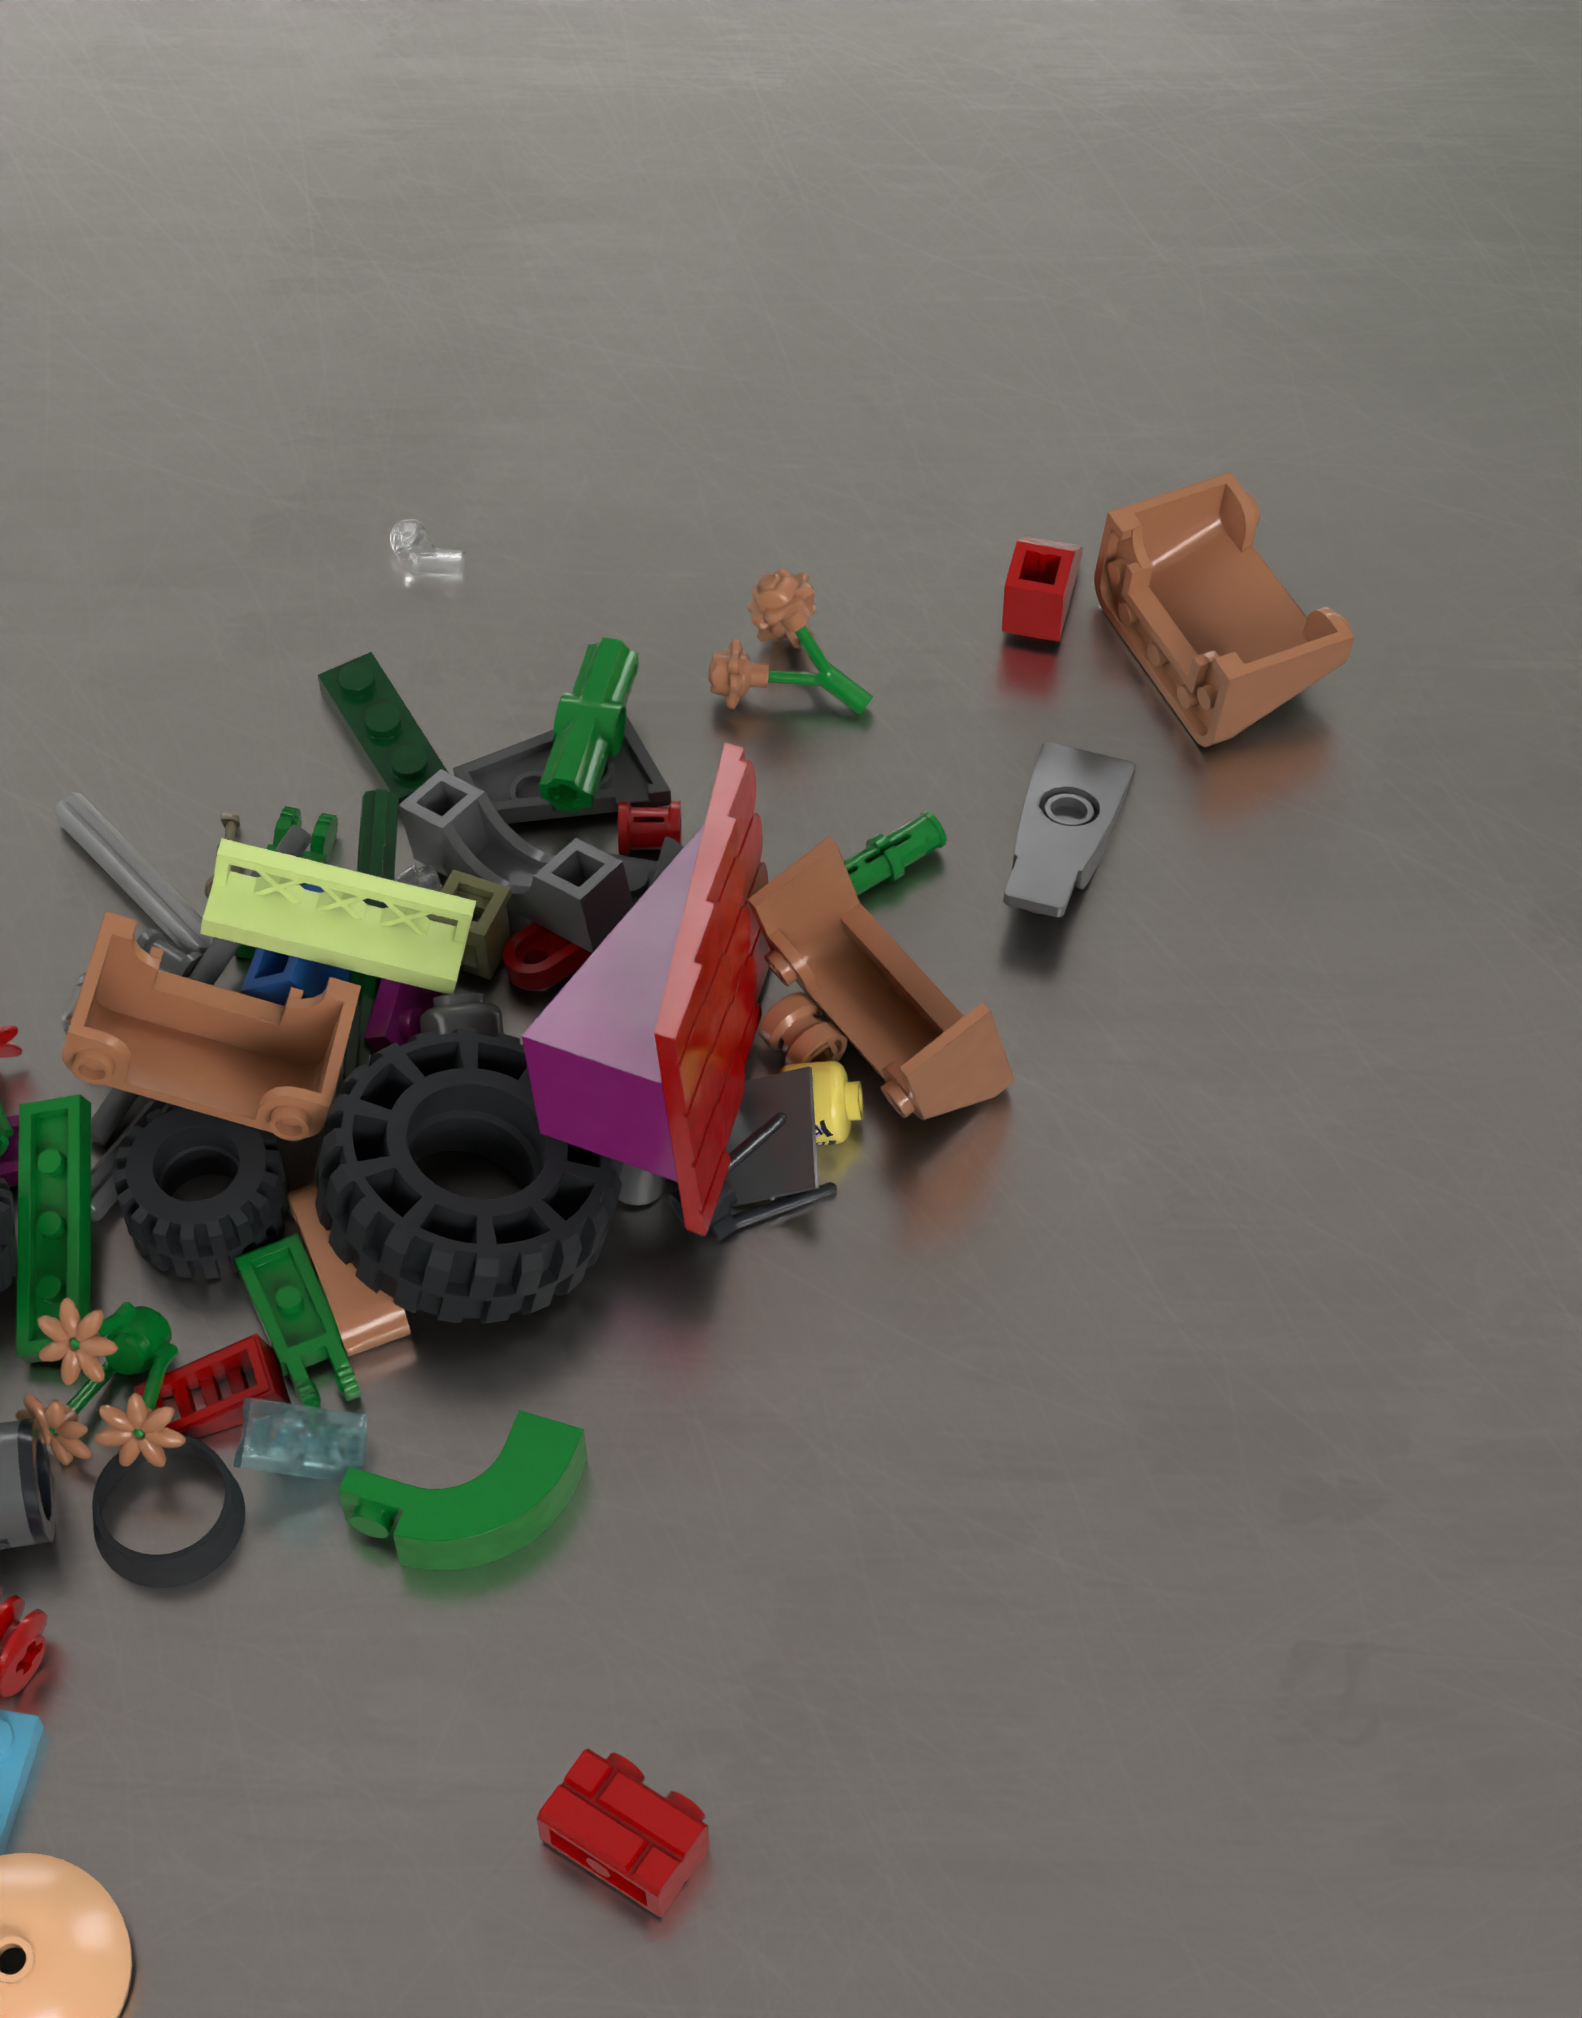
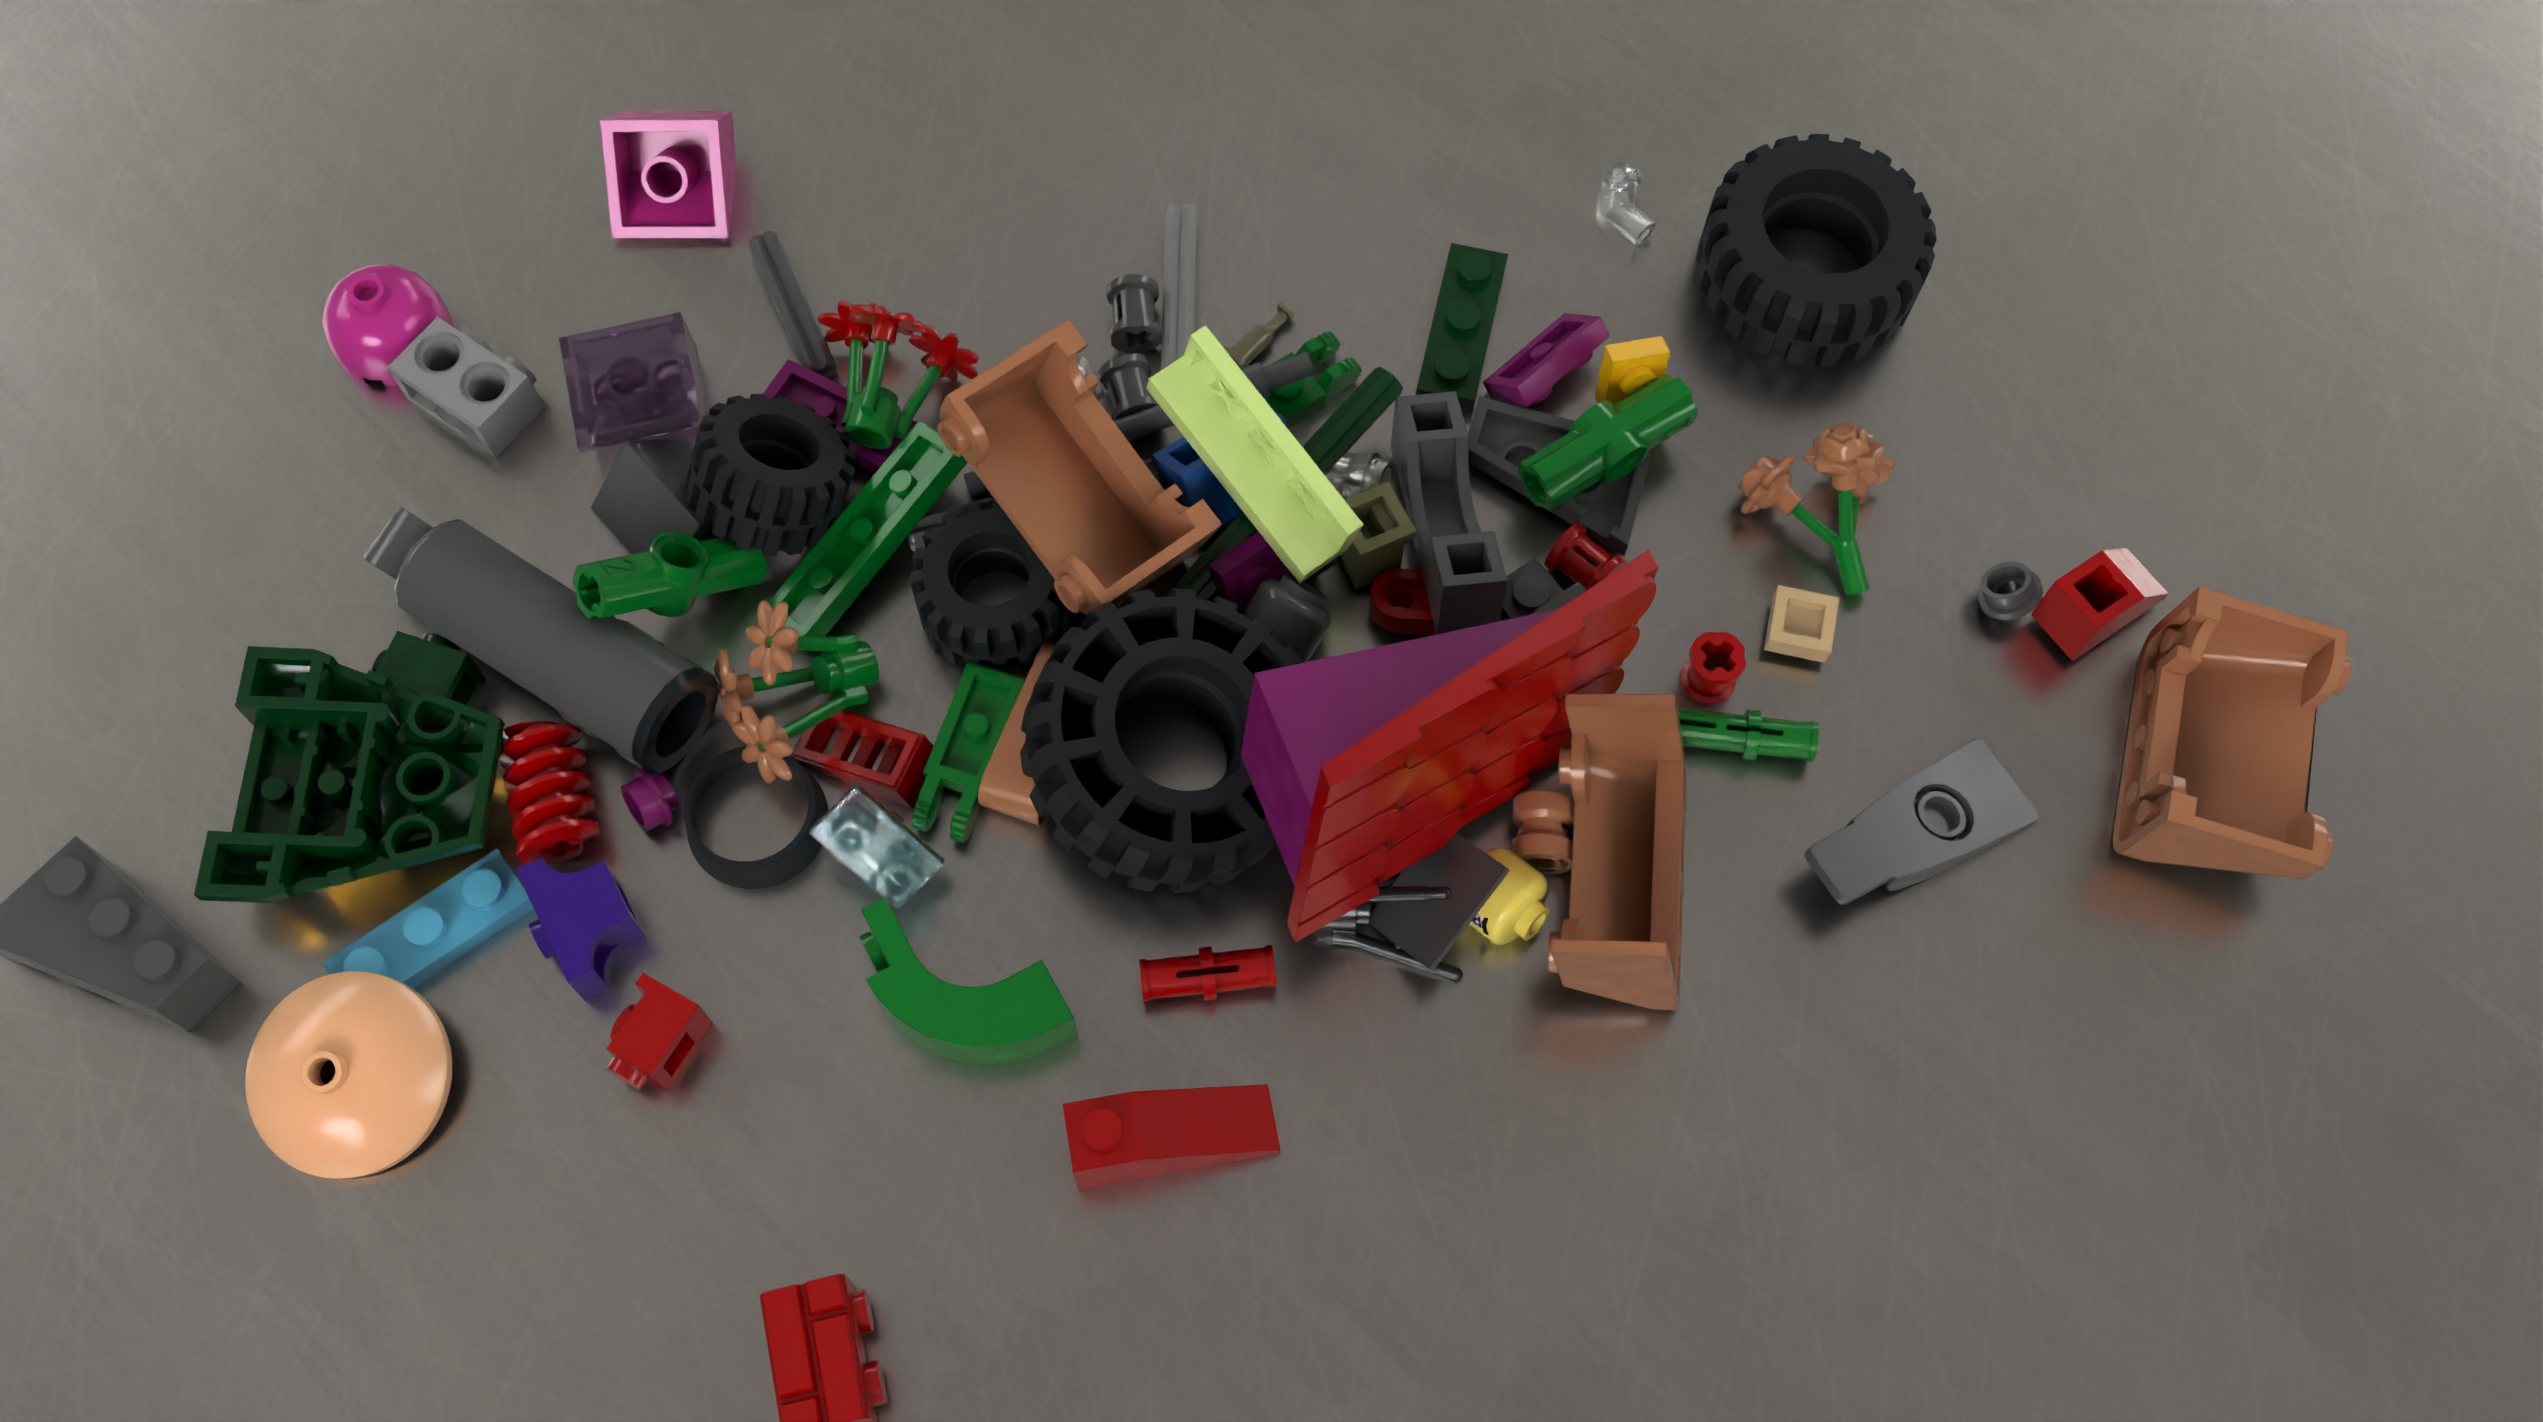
camera: 40 degrees right, 10 degrees up
none -> dark purple brick [516,857,646,1001]
none -> red brick [606,973,713,1092]
none -> magenta plate [621,769,679,832]
none -> red slope [1062,1084,1280,1190]
none -> dark grey bush [1106,274,1162,353]
none -> red pin [1139,945,1277,1002]
none -> magenta plate [1482,313,1610,407]
none -> yellow bracket [1595,336,1670,405]
none -> red bush [1679,631,1746,708]
none -> black tyre [1696,134,1937,366]
none -> tan plate [1764,585,1840,663]
none -> dark grey plate [1978,562,2043,620]

